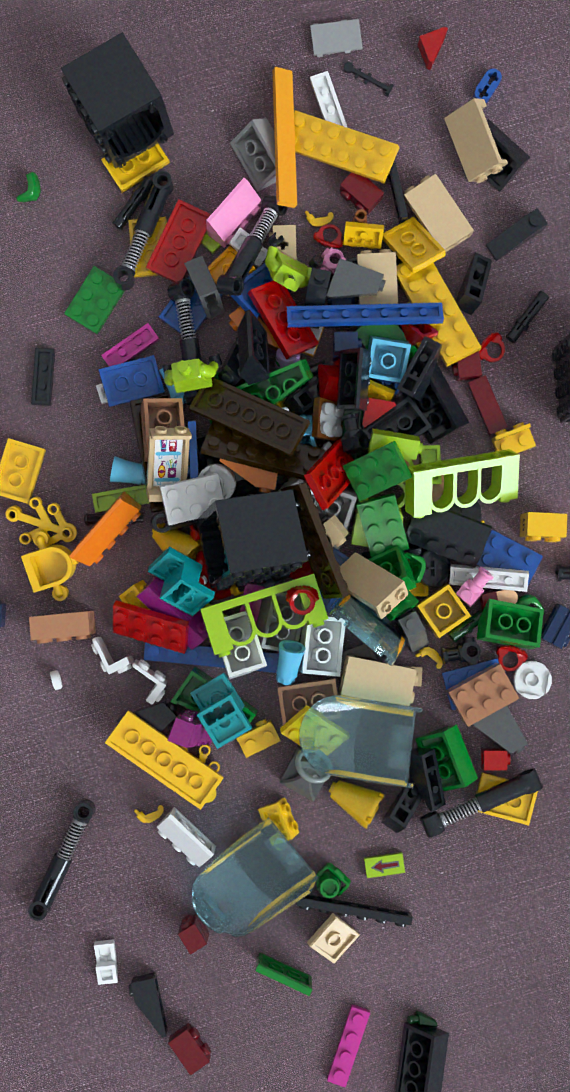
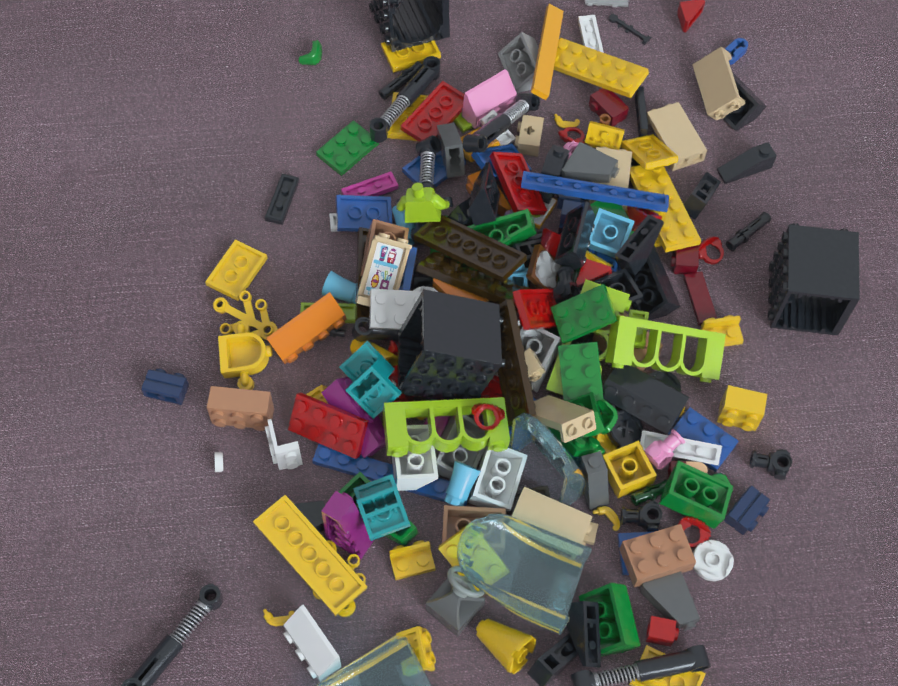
camera: 10 degrees right, 25 degrees down
white bracket [132,659,167,705] -> none
lime torso [265,232,323,292] -> none

